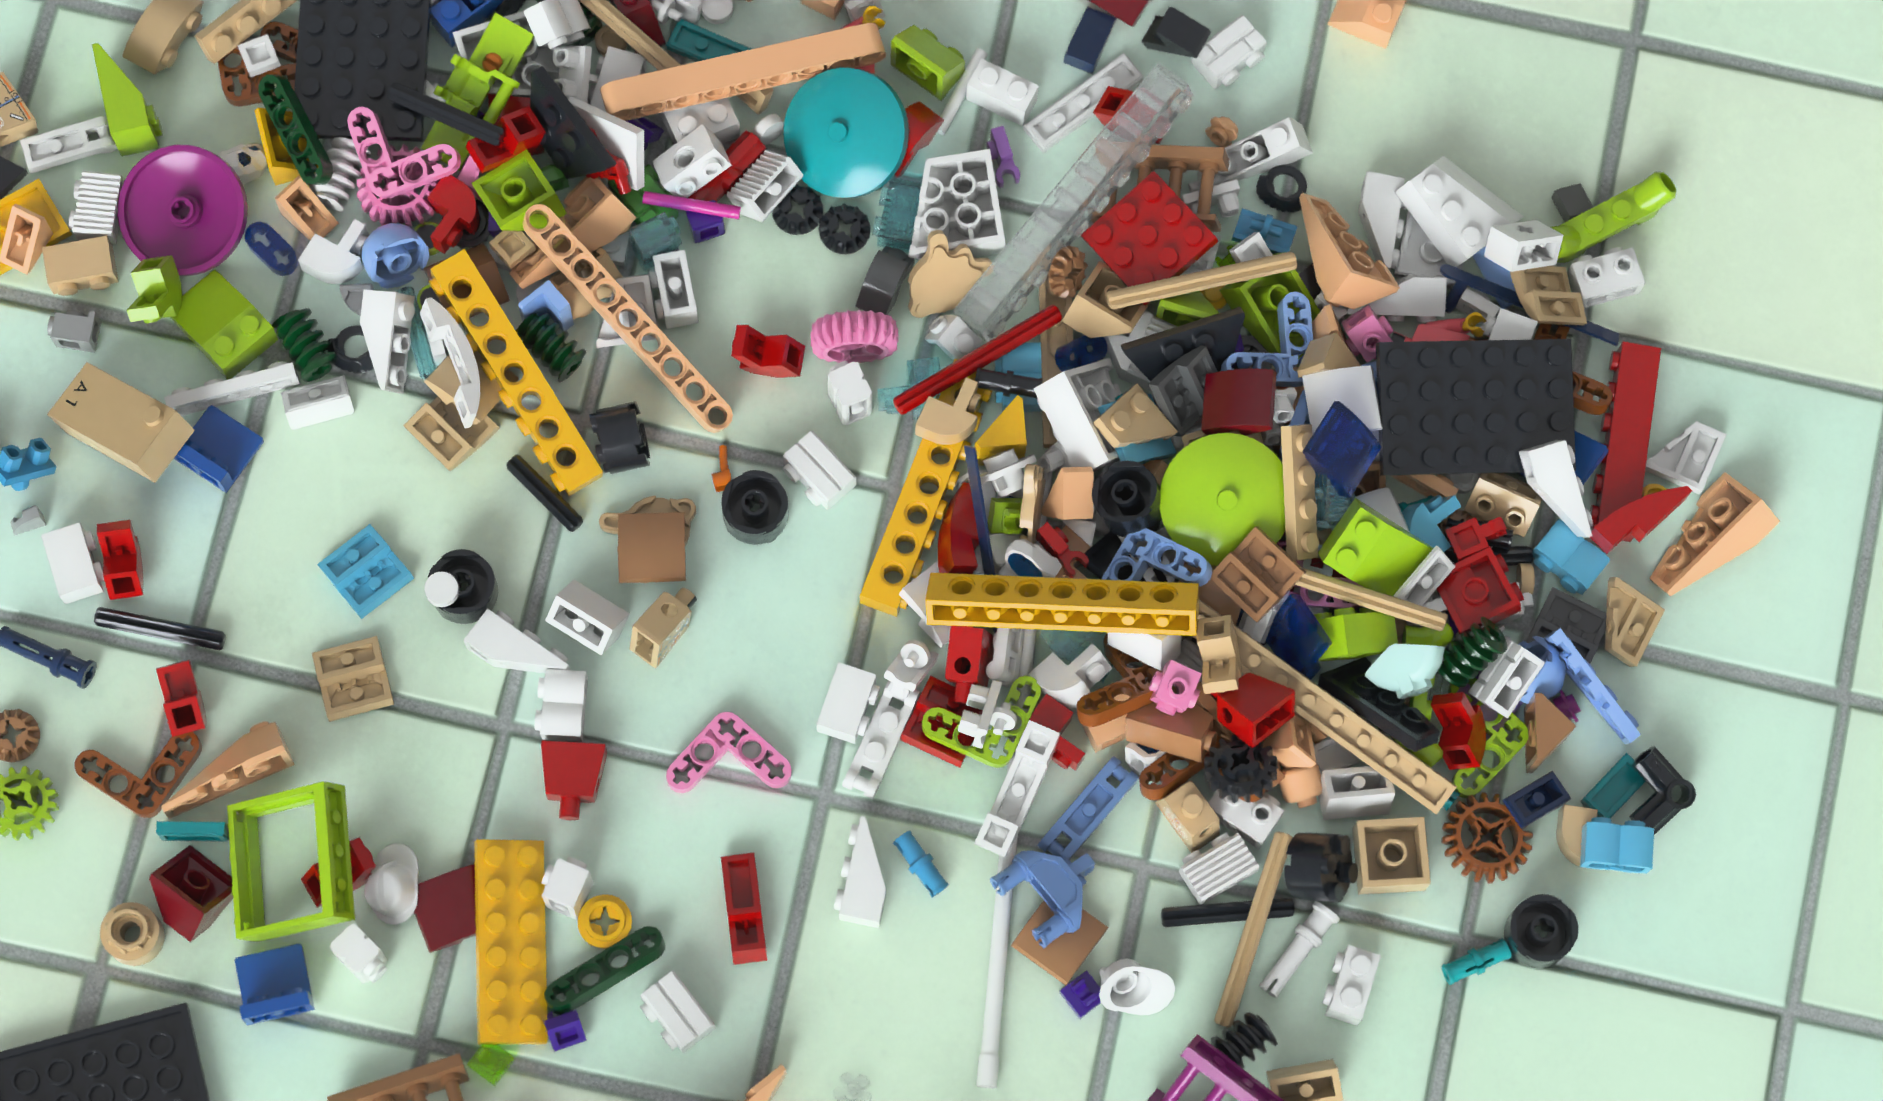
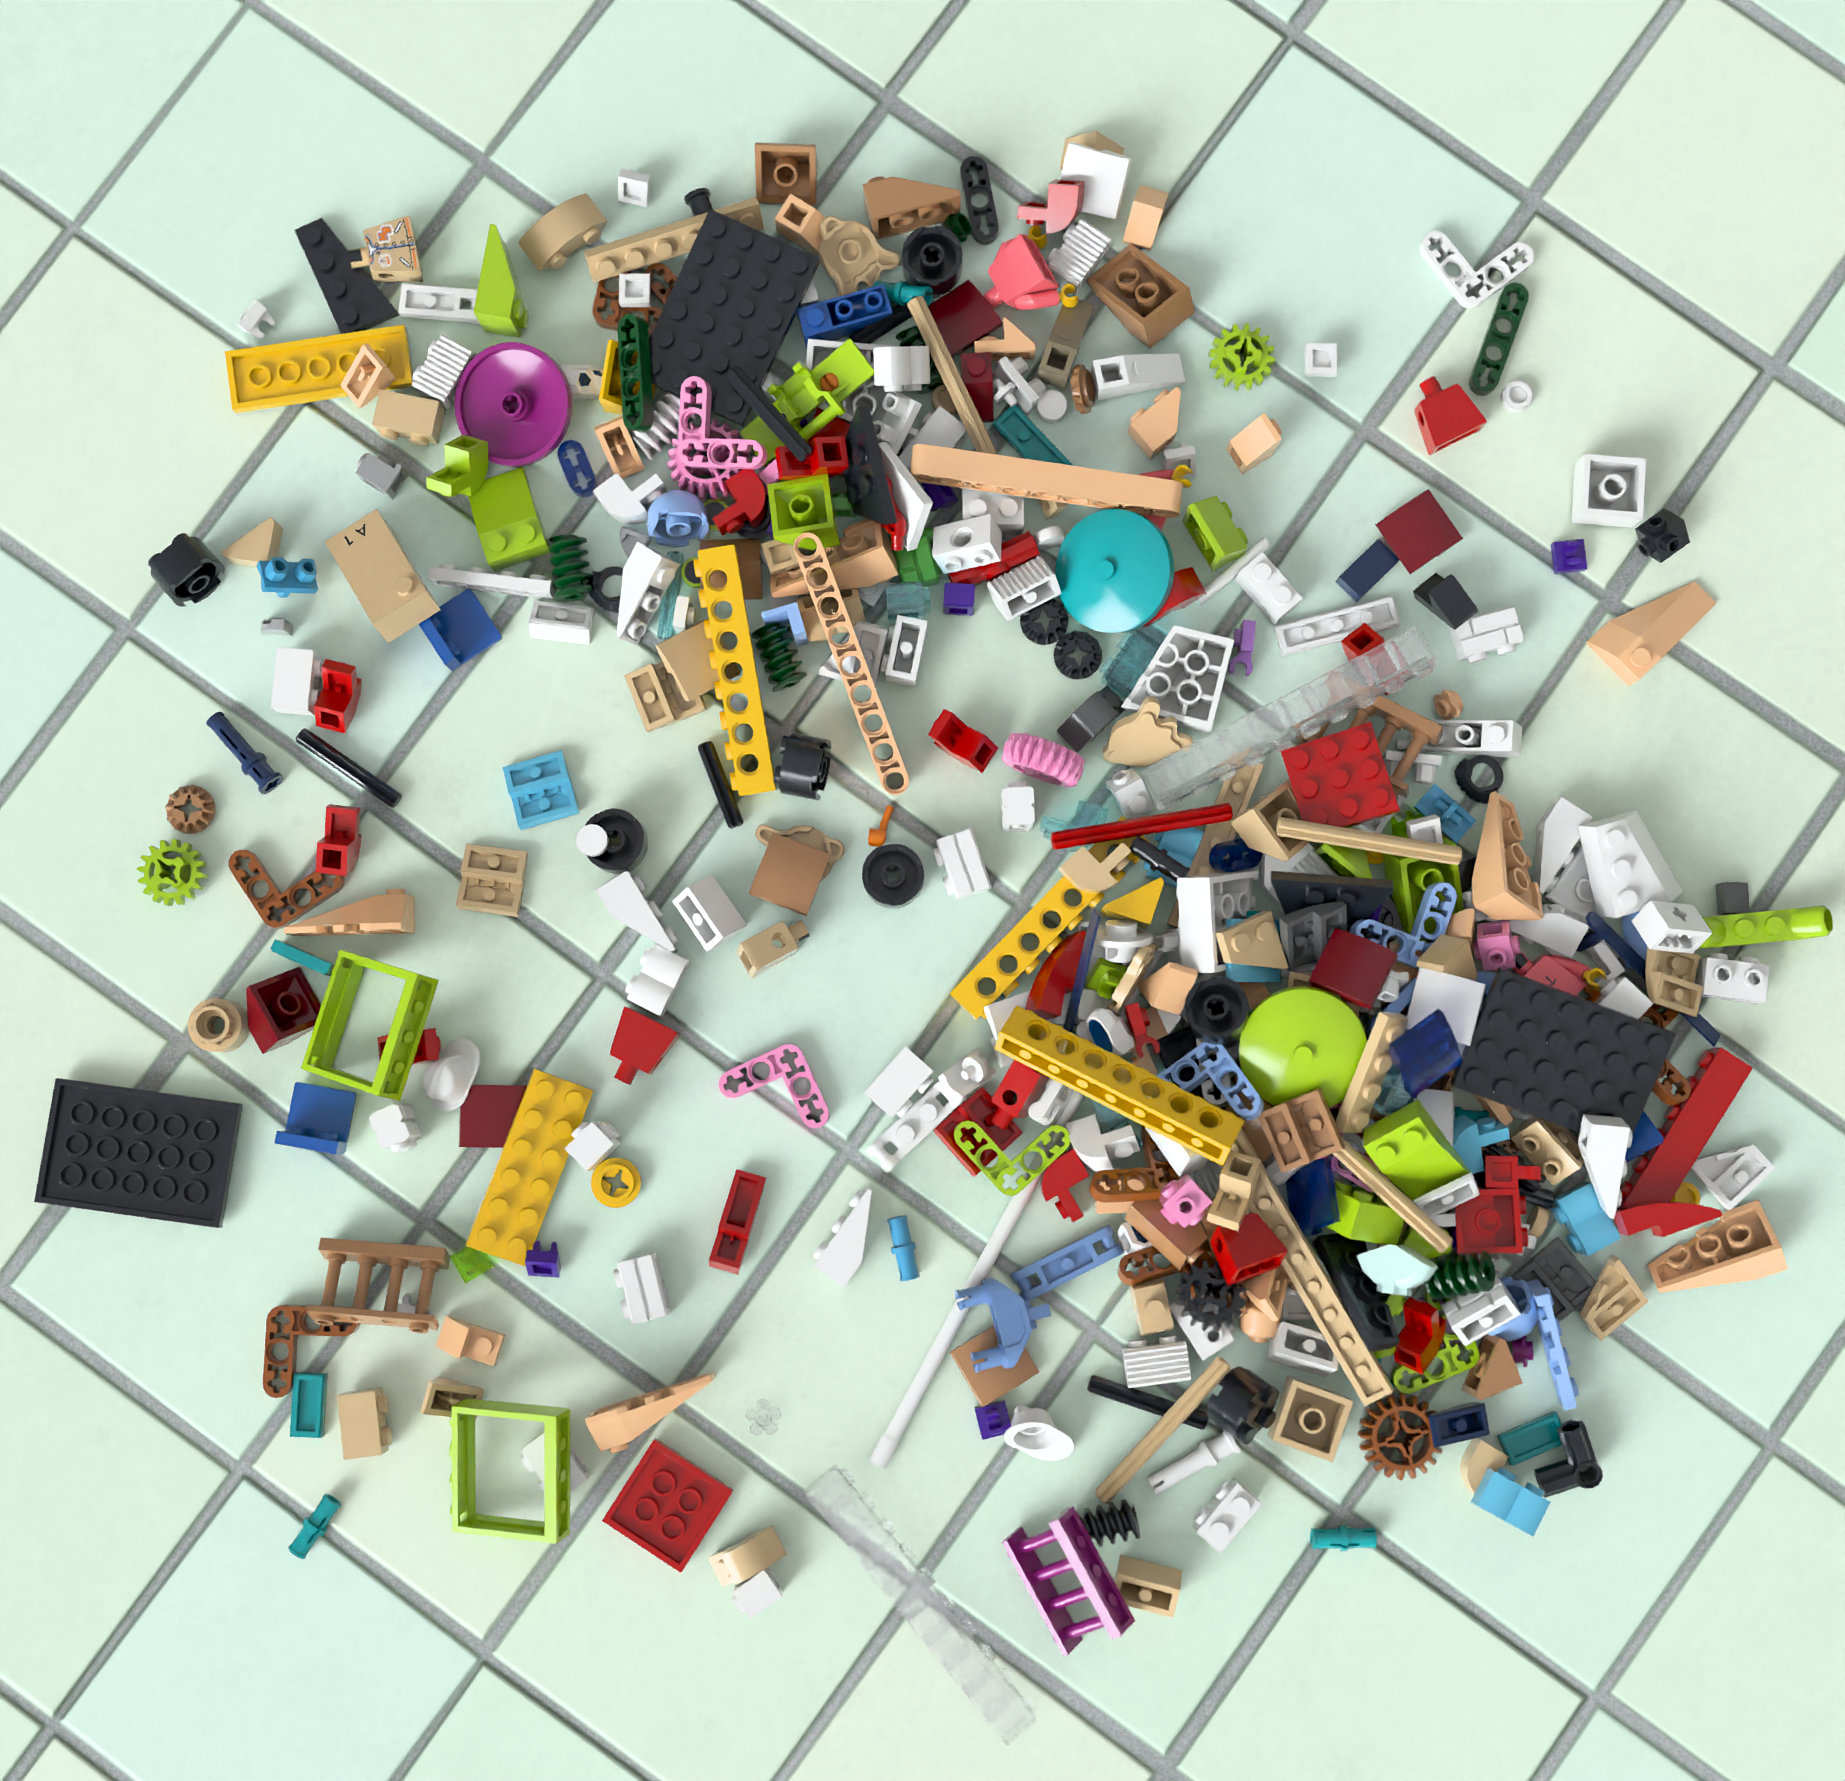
camera: 30 degrees right, 10 degrees up
white slope [420,297,480,428] -> none
dark green beam [544,926,666,1015] -> none
dark pink bar [642,191,741,219] -> none
white hips [958,680,1017,749] -> none
white slope [974,720,1060,858] -> none
medium nougat gear [1049,246,1088,298] -> none
black brick [1504,894,1578,968] -> none

